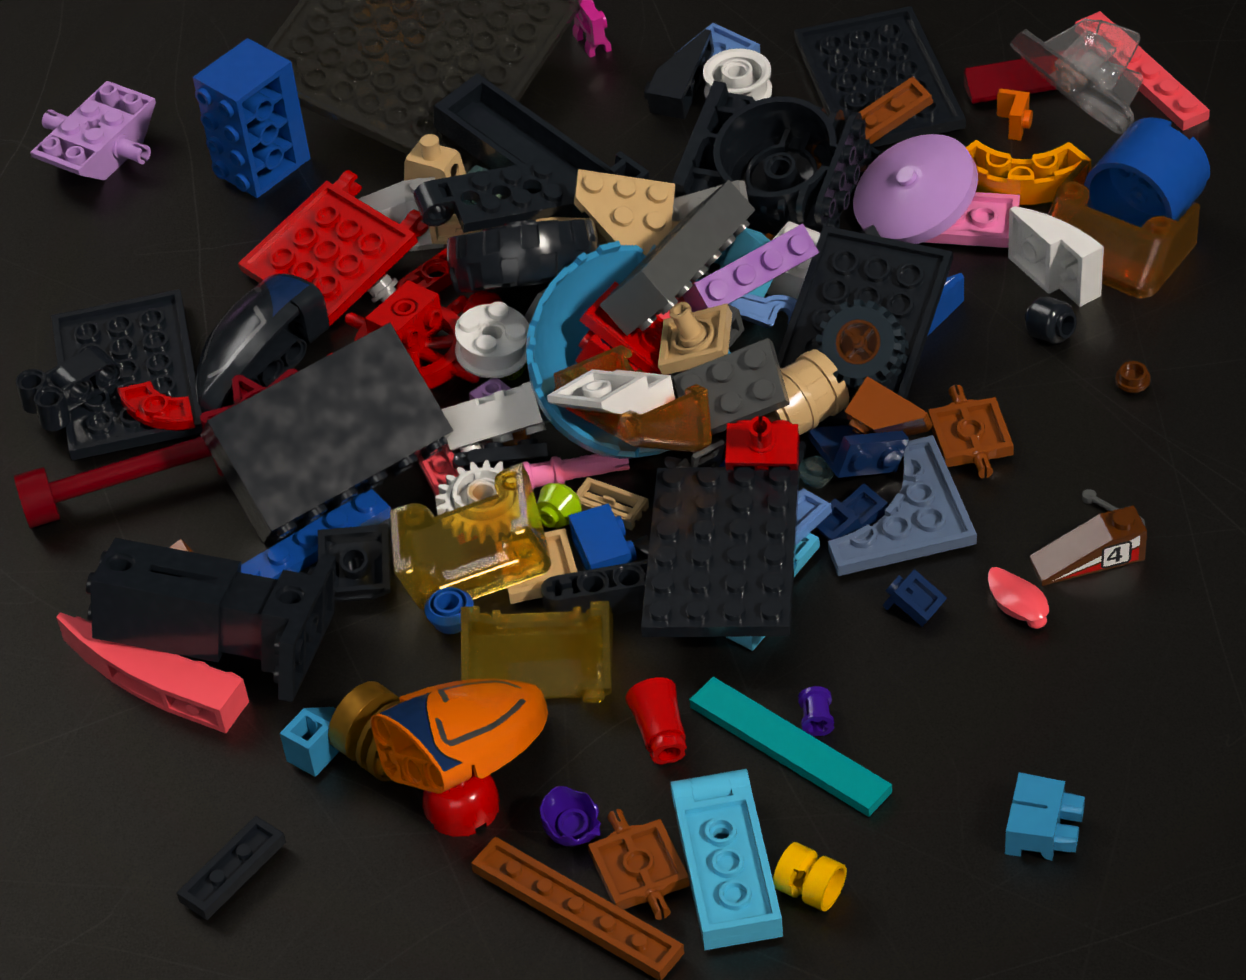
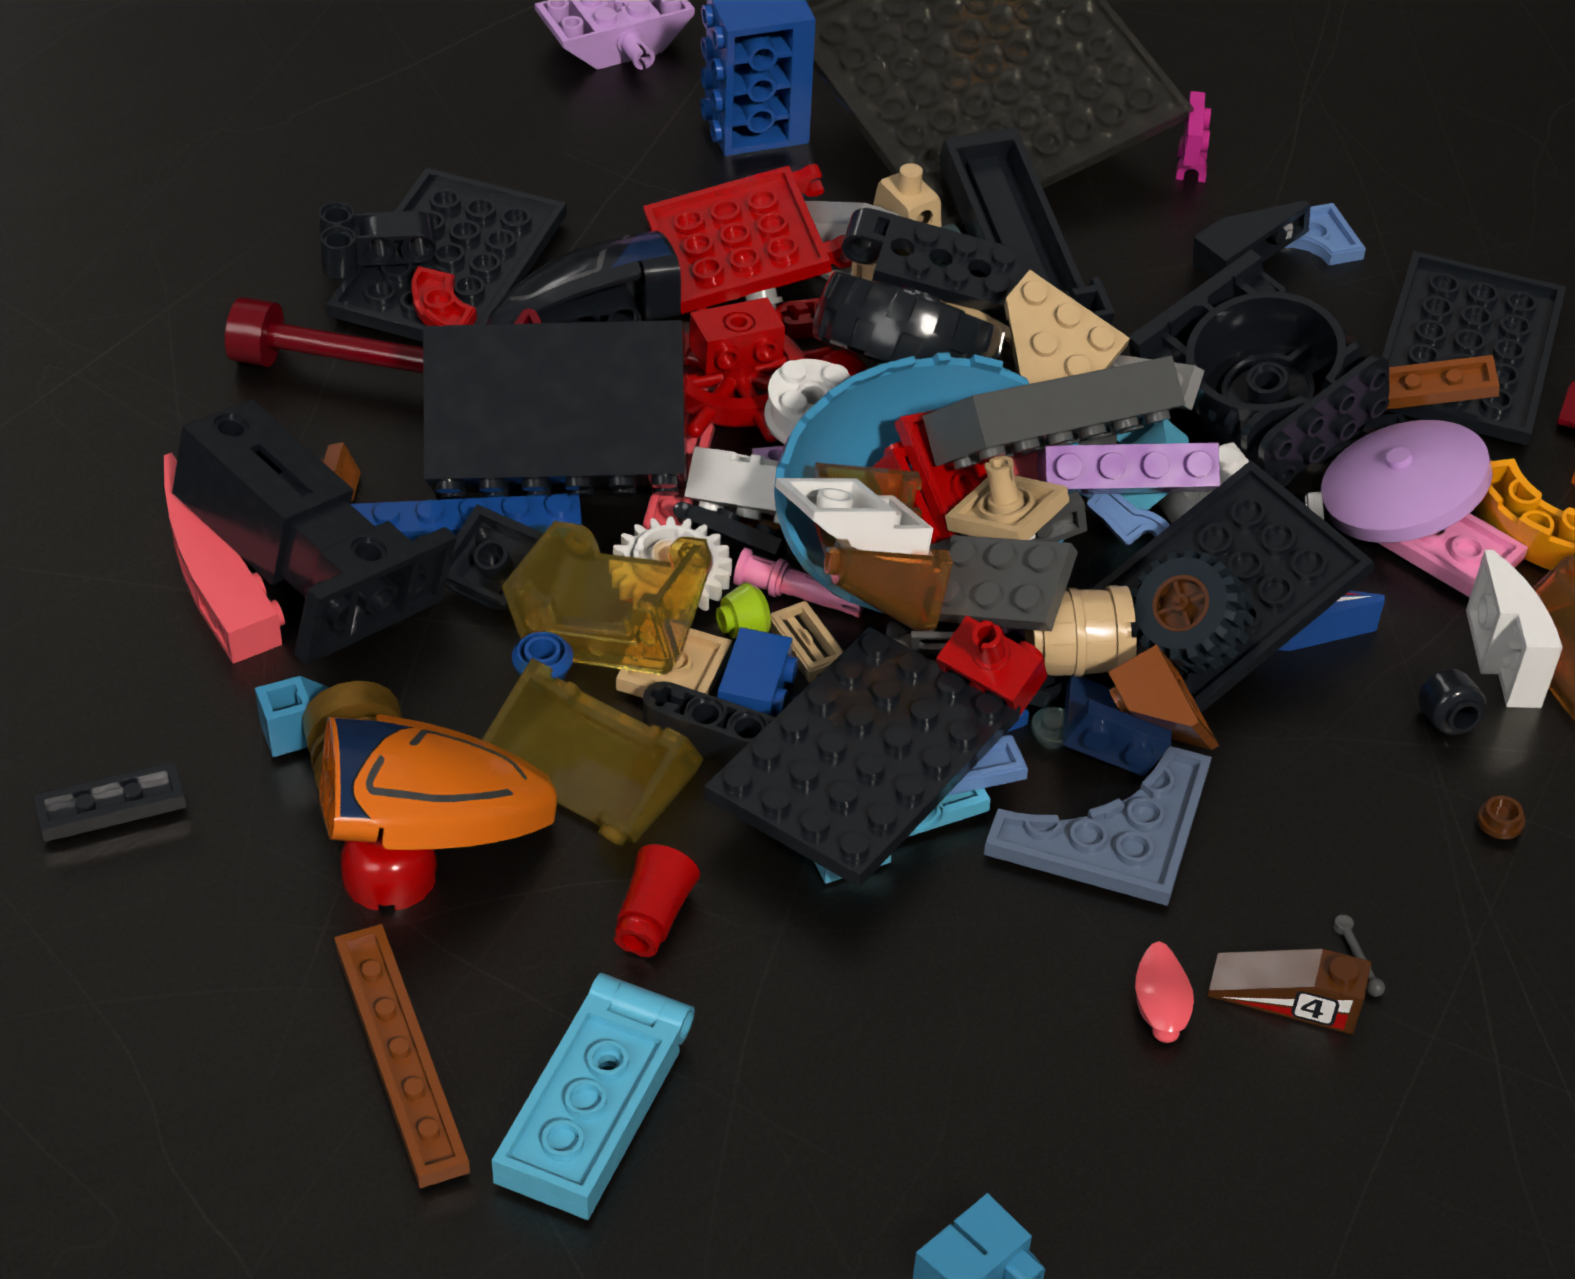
camera: 25 degrees right, 0 degrees up
dark purple hair [540,786,601,847] -> none
dark orange plate [588,809,690,920] -> none
teal tile [689,677,892,817] -> none
white wheel [703,49,772,101] -> none
yellow wheel [773,842,847,911] -> none
dark purple bush [798,686,834,737] -> none
dark blue slope [815,483,888,540] -> none
dark blue bracket [882,569,947,627] -> none
dark orange plate [928,385,1014,478] -> none

